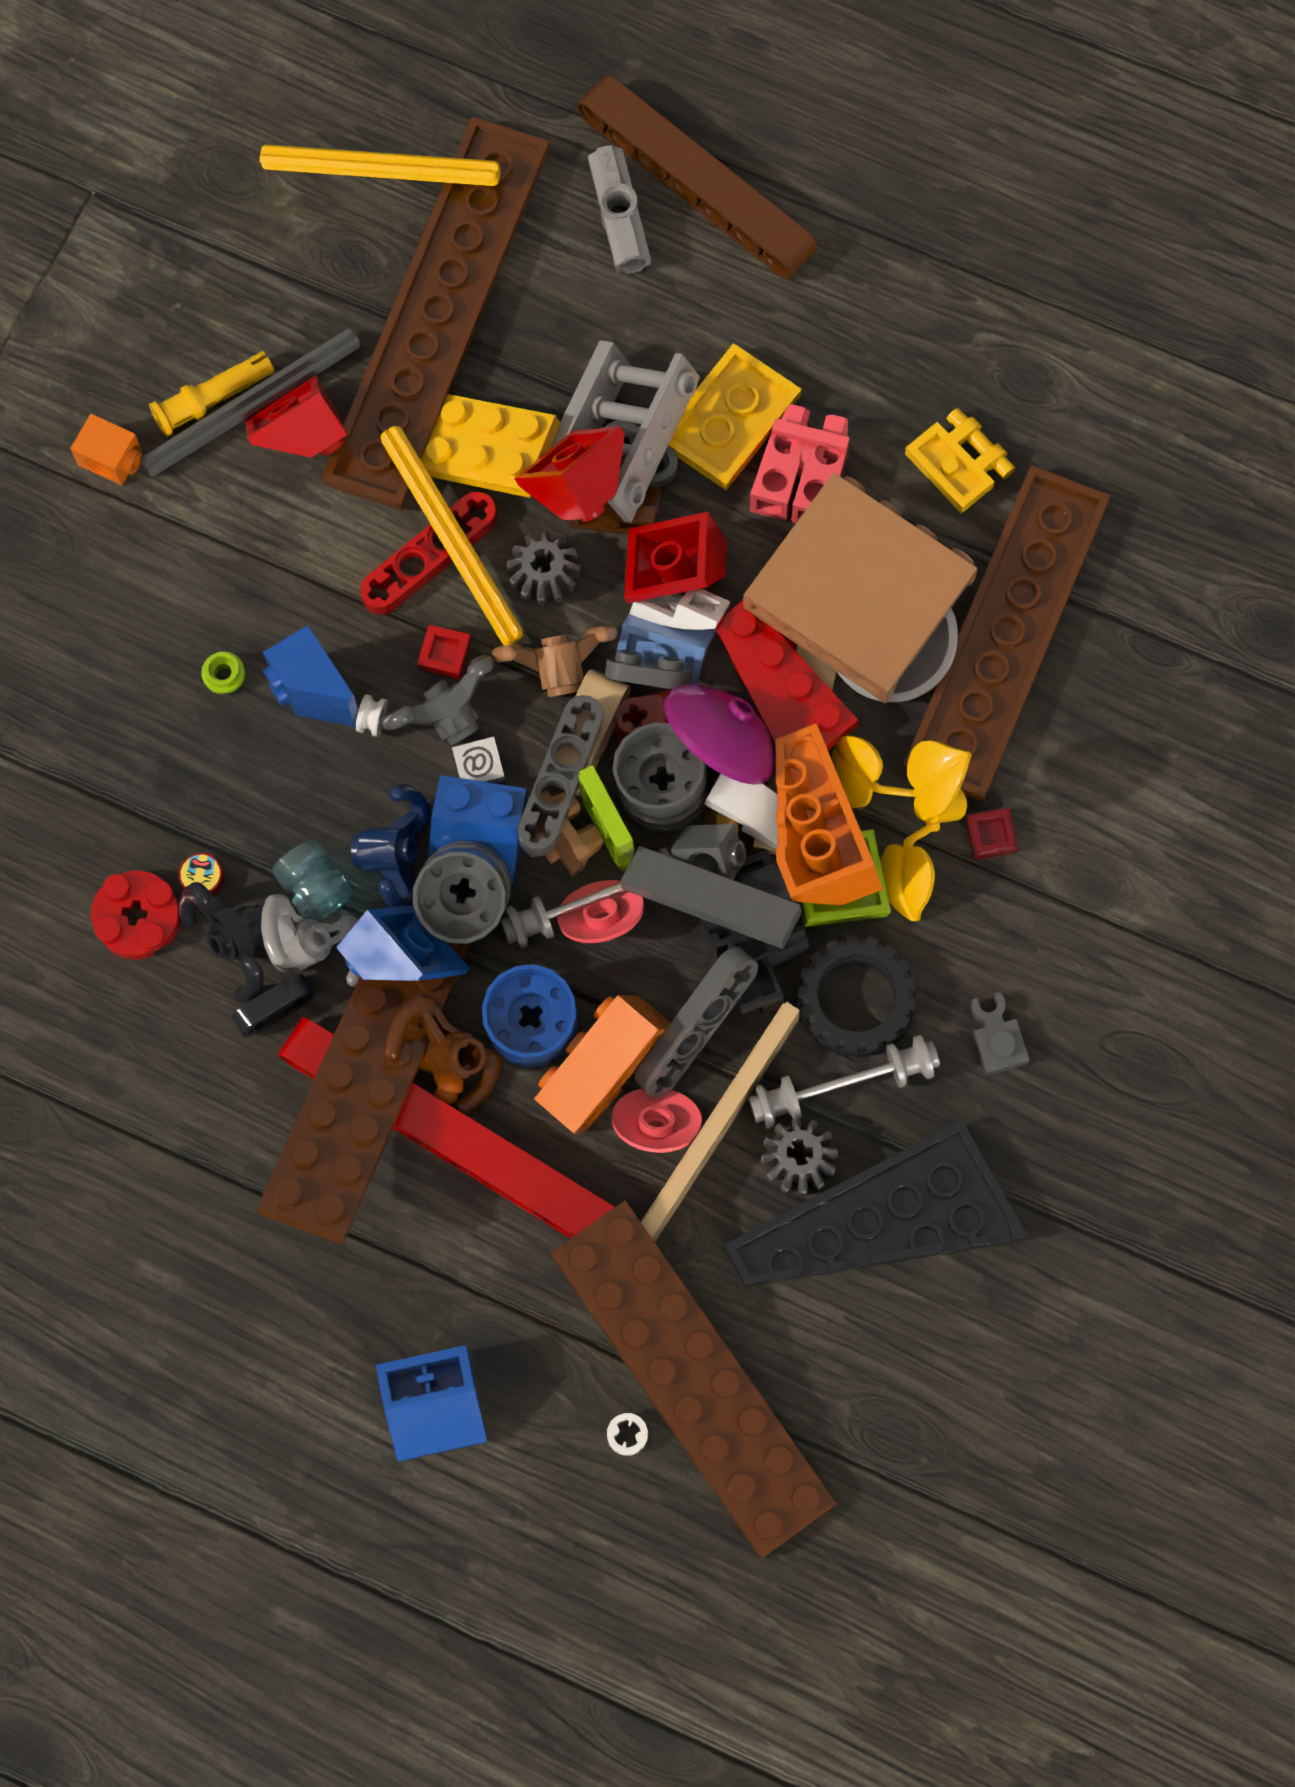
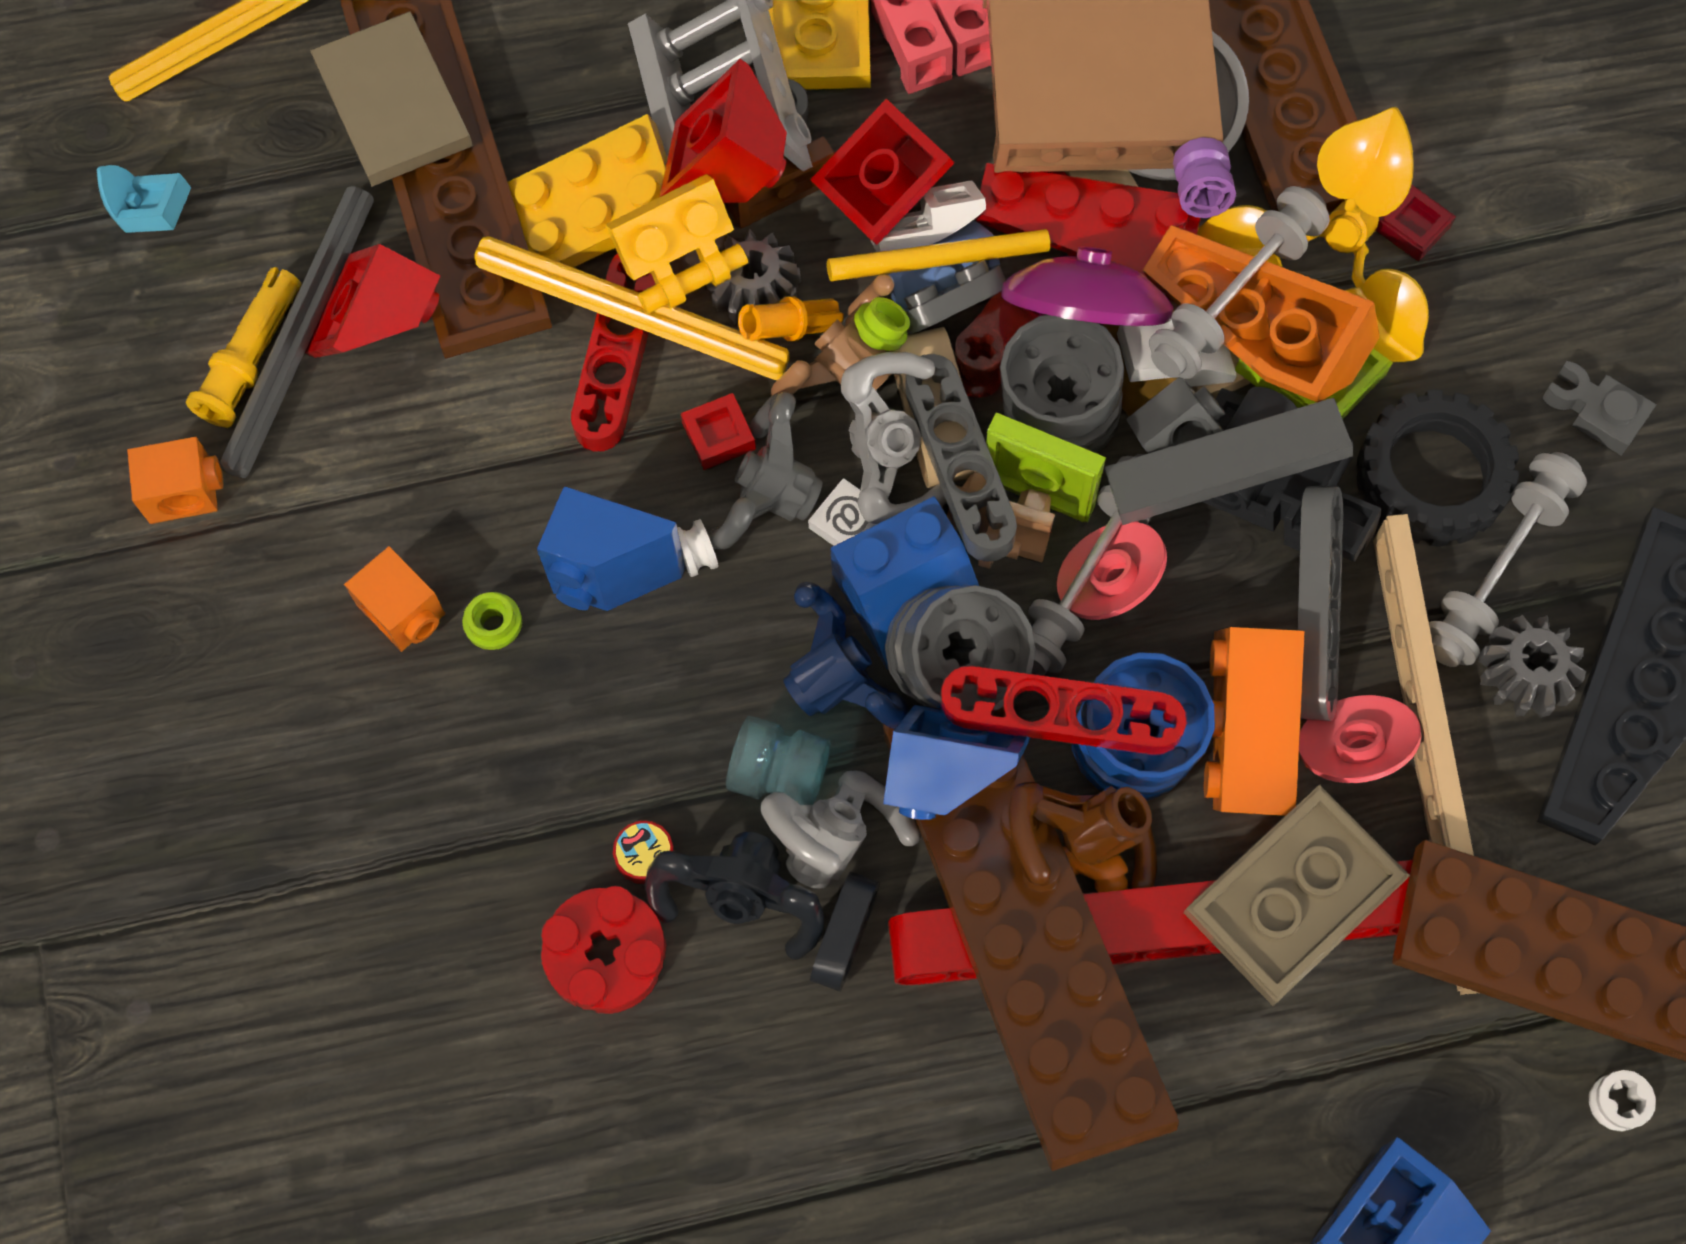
camera: 40 degrees left, 5 degrees down
none -> medium azure plate [97,165,191,233]
none -> dark tan tile [310,12,473,186]
none -> orange brick [344,546,445,652]
none -> yellow plate [605,174,748,314]
none -> light orange axle [738,296,843,341]
none -> yellow bar [827,229,1050,281]
none -> light grey piece [841,352,947,524]
none -> lime plate [854,297,910,351]
none -> red beam [941,666,1187,755]
none -> light grey axle [1149,186,1330,379]
none -> medium lavender wheel [1173,137,1236,218]
none -> dark tan tile [1183,785,1410,1006]

